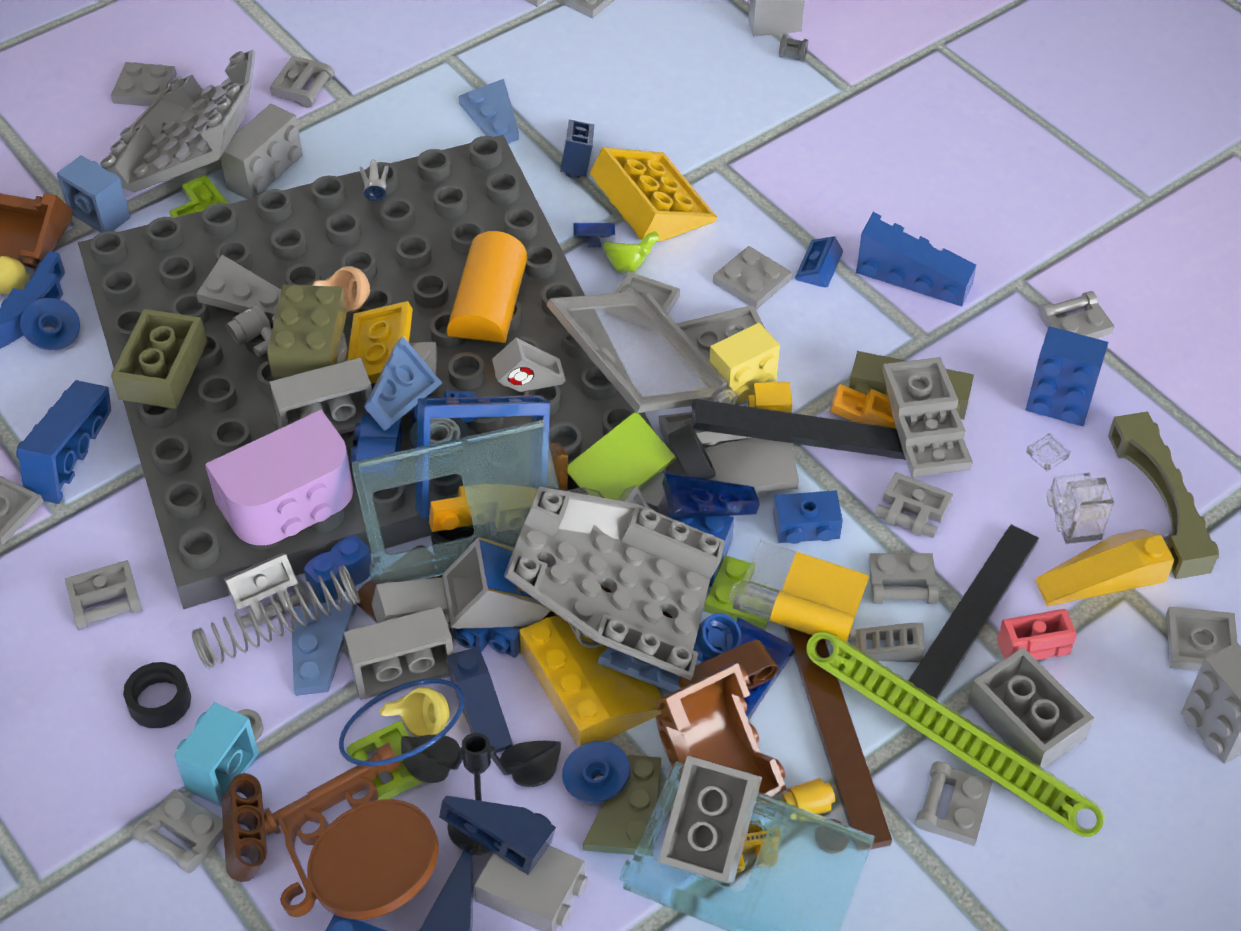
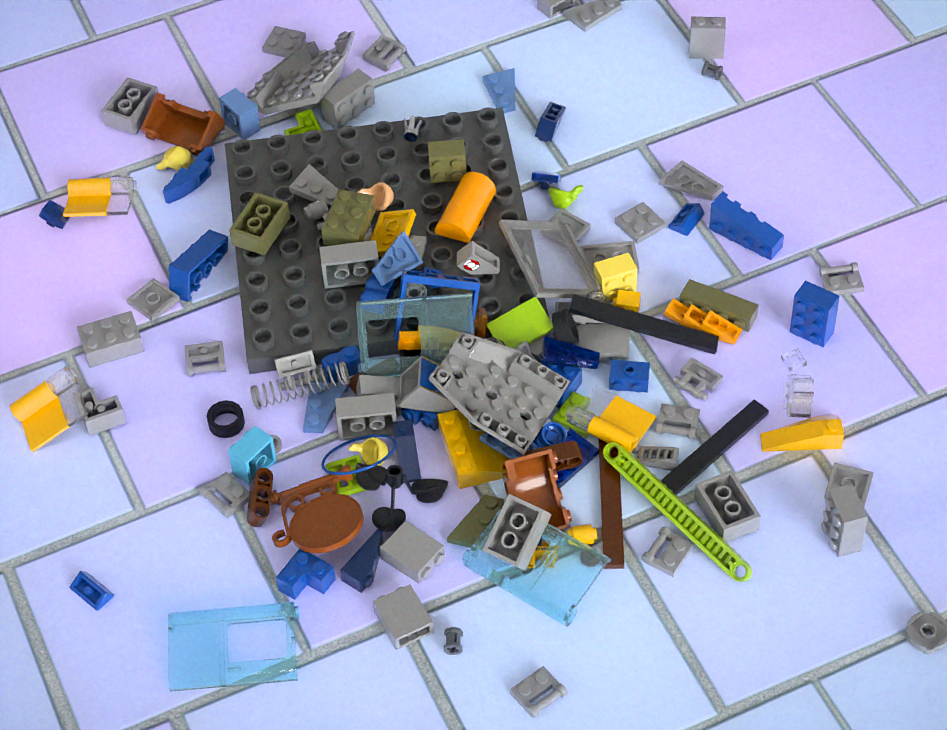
camera: 15 degrees right, 0 degrees up
blue dish [20,298,80,350] -> none
lavender brick [205,410,353,545] -> none
dark blue slope [439,795,556,875] -> none
blue dish [562,741,630,803] -> none
yellow slope [589,147,718,241] -> none
light grey slope [882,357,973,478] -> none
coral brick [997,609,1077,660] -> none
olive arch [1108,411,1219,579] -> none
none -> olive brick [428,139,466,183]
none -> light grey wing [659,160,724,201]

